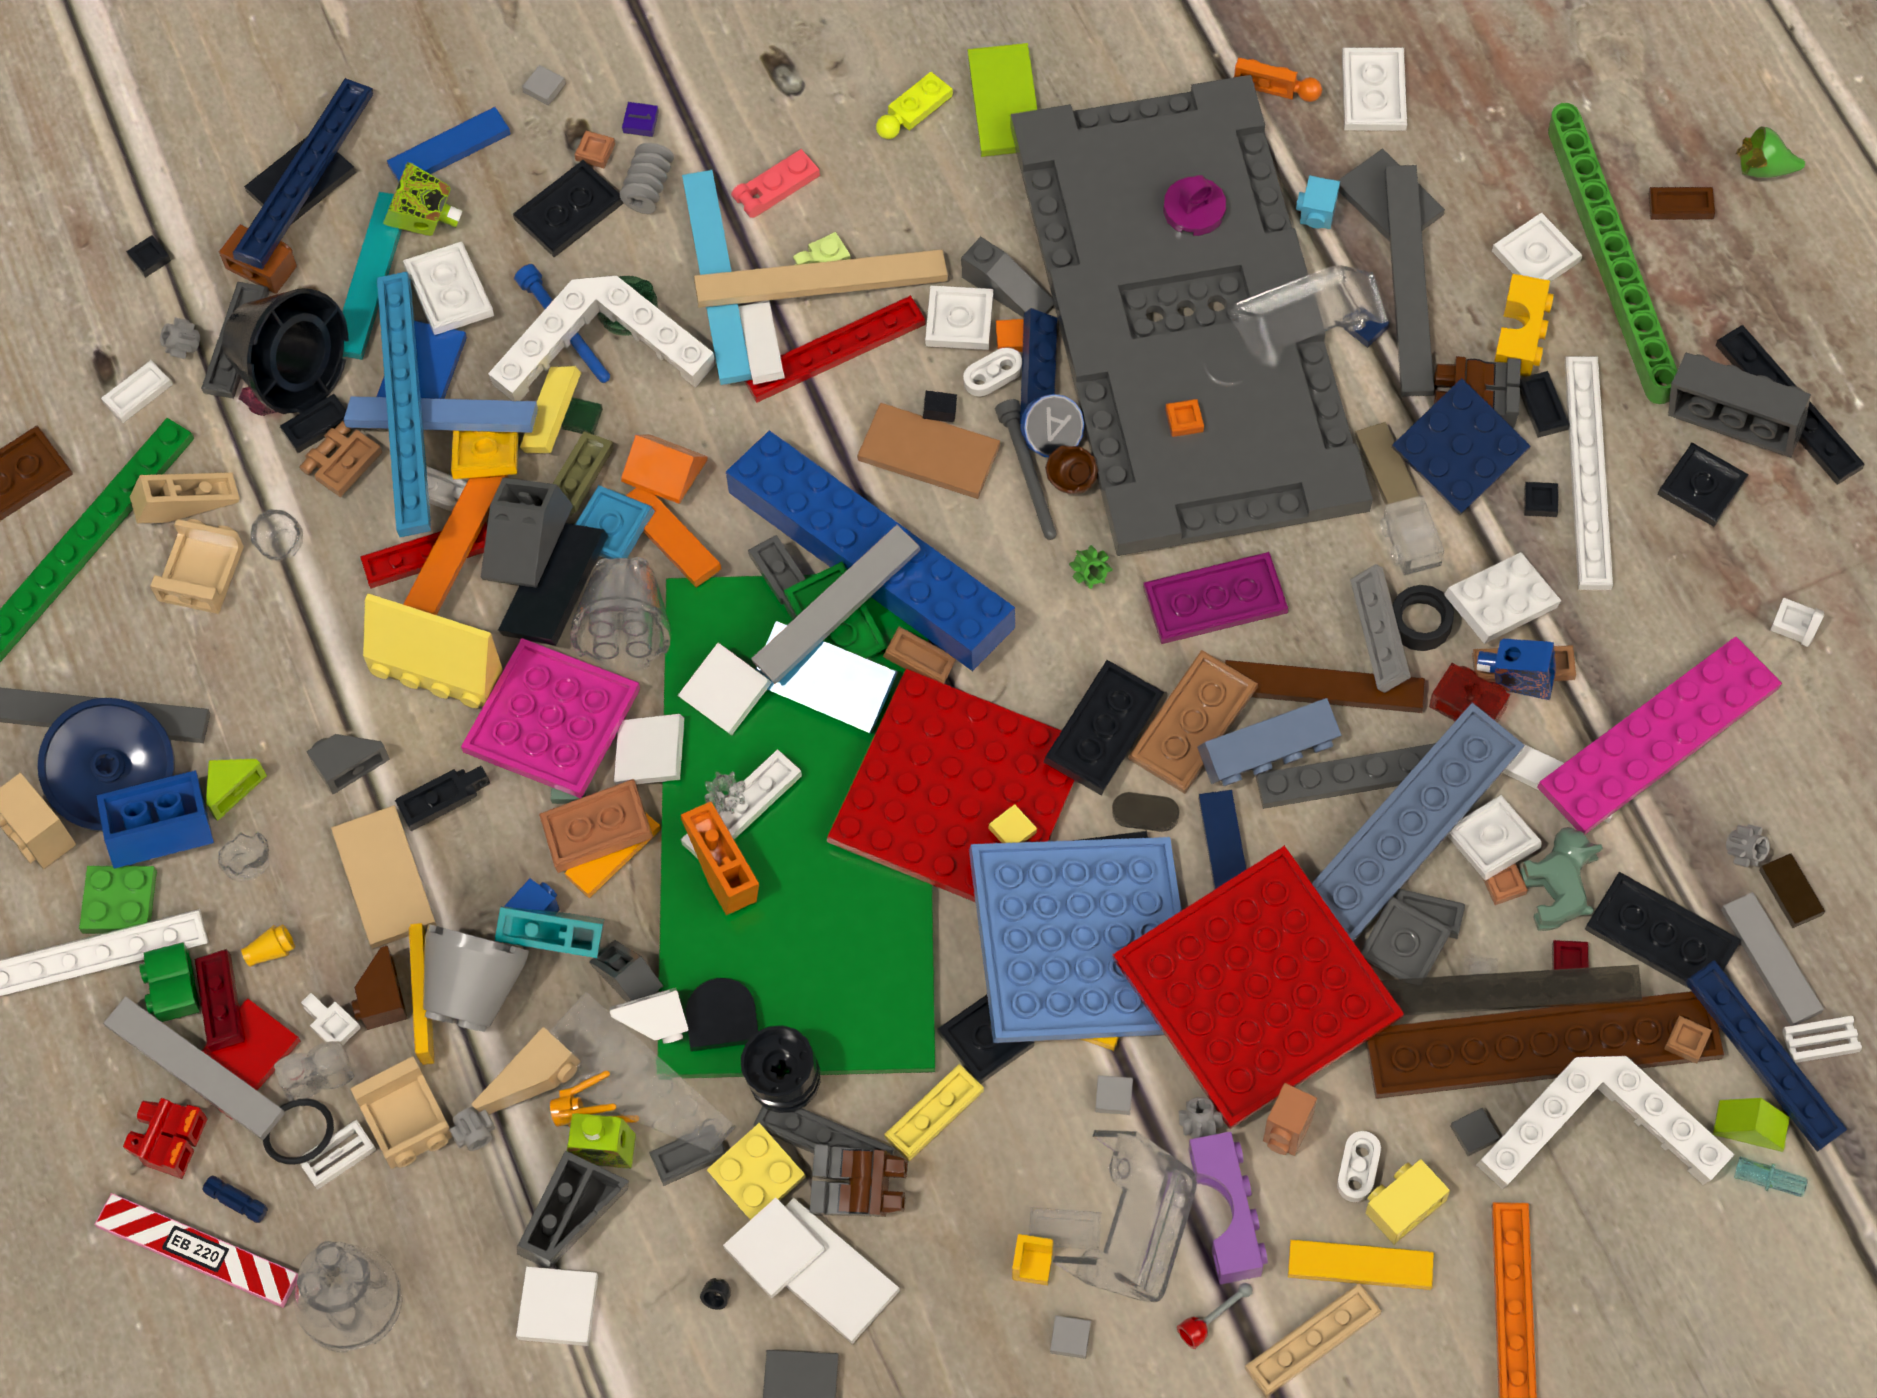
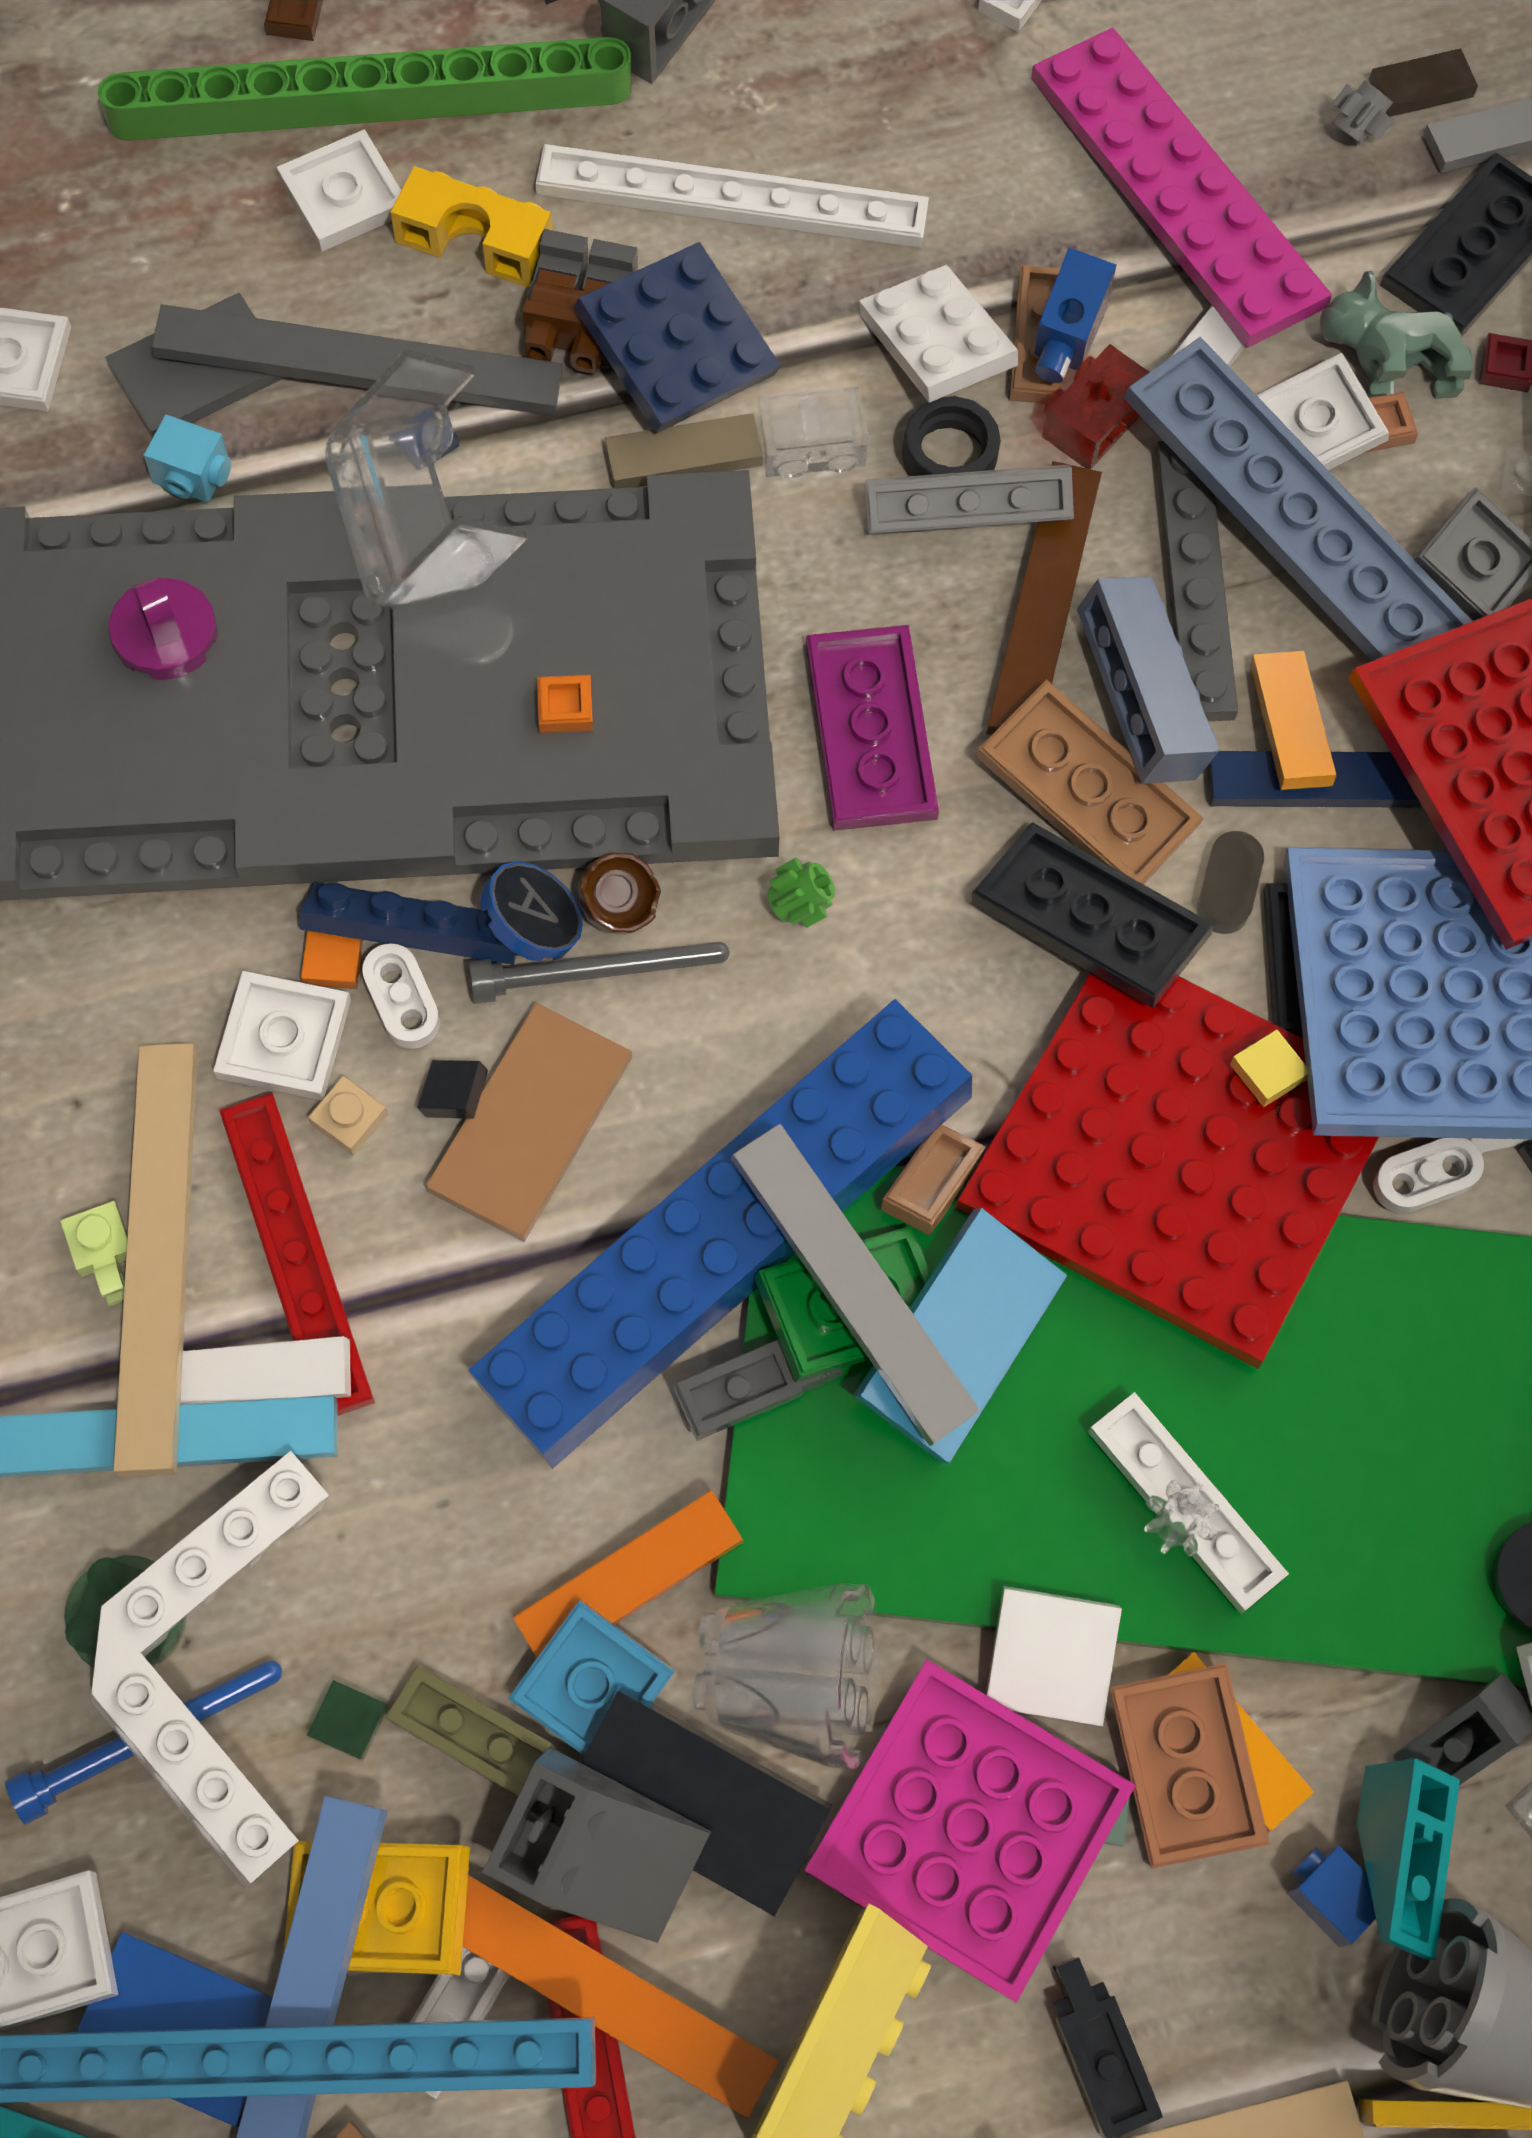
camera: 90 degrees left, 5 degrees up
light yellow tile [520,366,581,453] -> none
orange slope [621,434,708,504] -> none
white tile [678,643,772,736] -> none
orange slope [681,802,759,915] -> none
dark grey slope [961,236,1054,318] -> none
dark grey tile [1396,889,1465,939] -> none
black tile [1519,371,1570,438] -> none
black tile [1524,482,1558,517] -> none
black tile [1657,443,1749,527] -> none
none -> tan plate [308,1076,388,1156]
none -> light orange tile [1250,651,1336,790]
none -> white plate [1373,1138,1484,1214]

